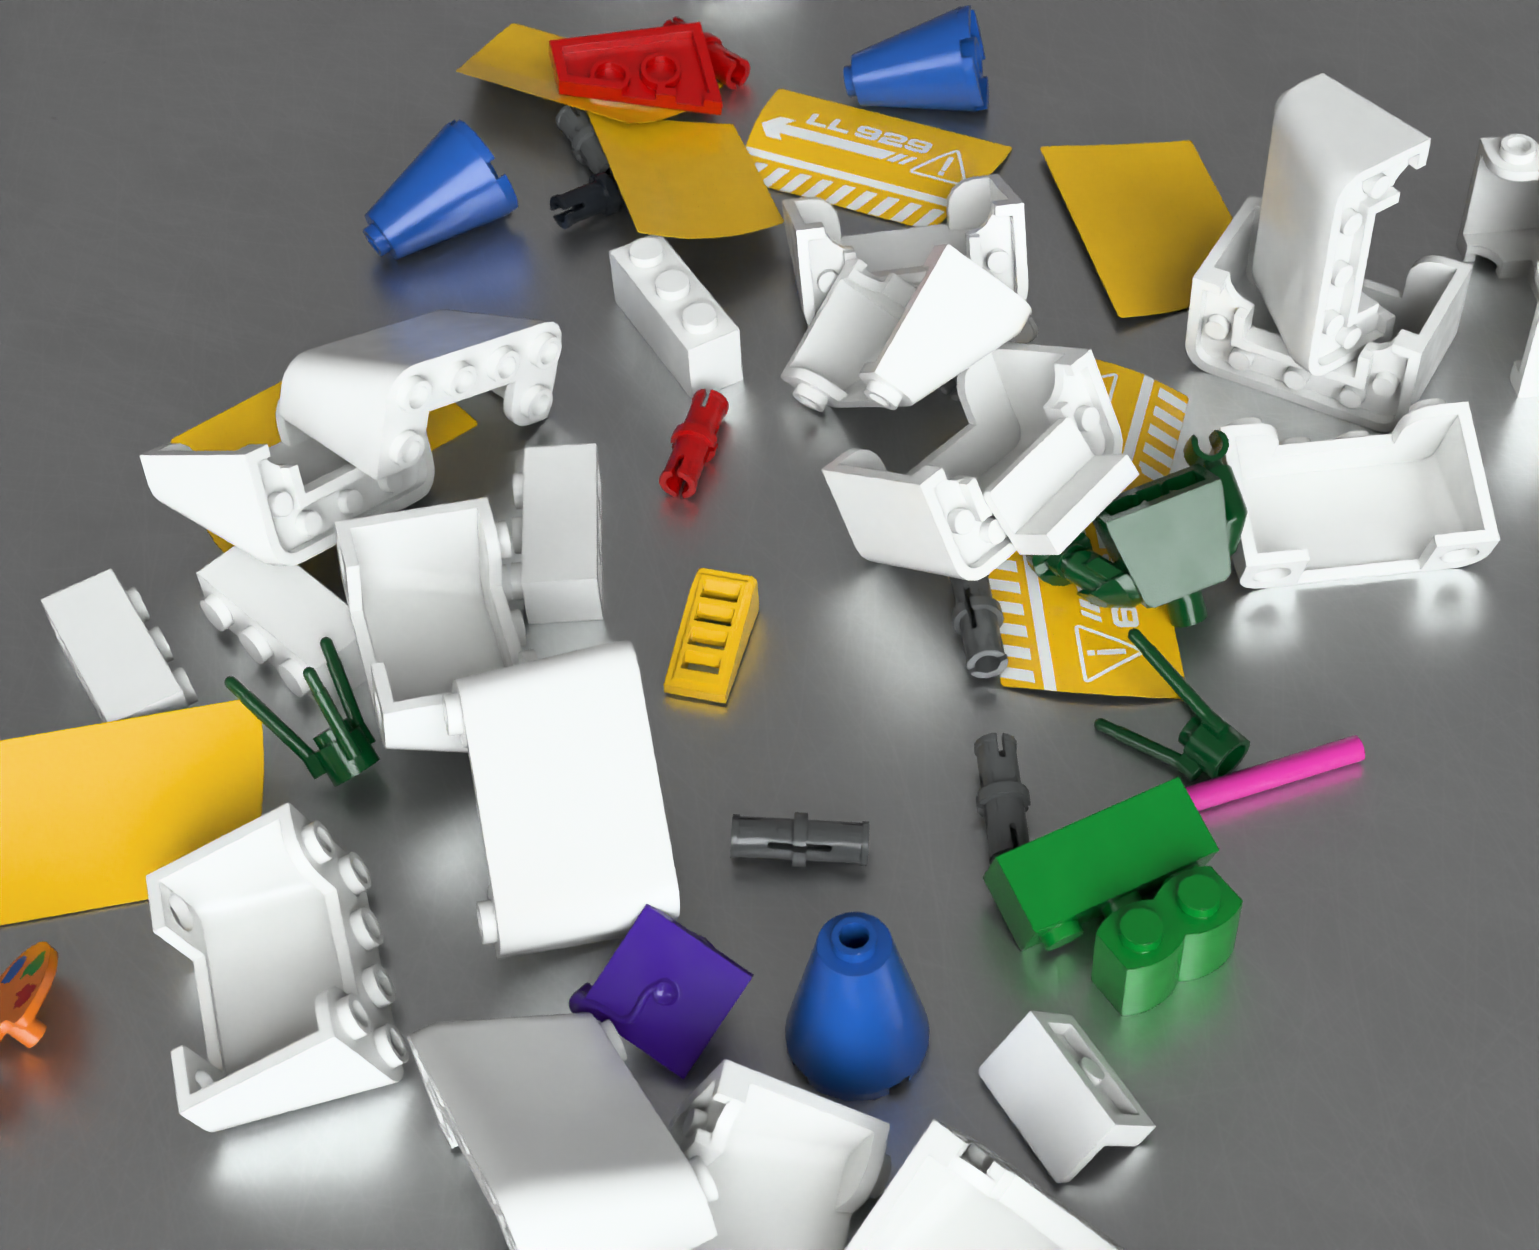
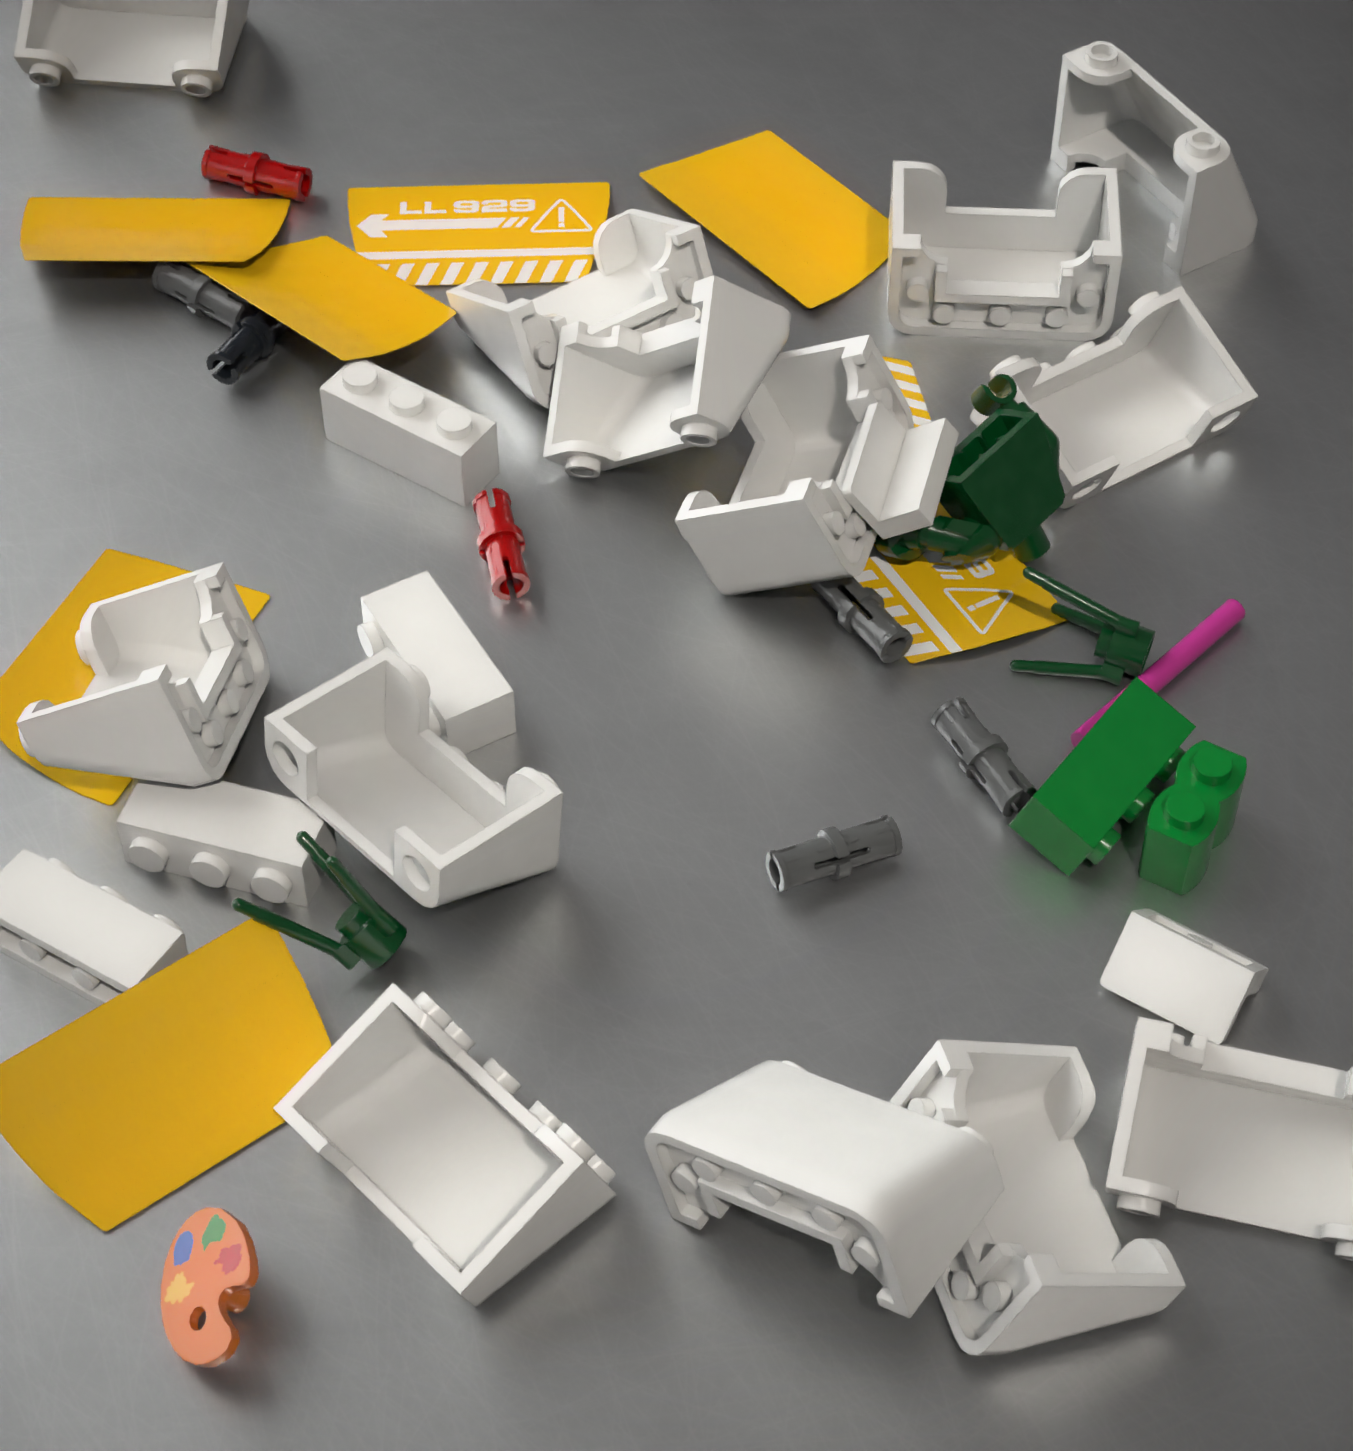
camera: 30 degrees left, 0 degrees up
white windscreen [278,309,562,481] -> none
blue cone [362,119,518,260] -> none
white windscreen [442,640,680,959] -> none
red wing [549,22,723,115] -> none
dark purple hat [569,904,754,1080] -> none
yellow slope [663,568,759,704] -> none
blue cone [785,912,930,1101] -> none
blue cone [843,5,989,112] -> none
white windscreen [1252,72,1431,376] -> none

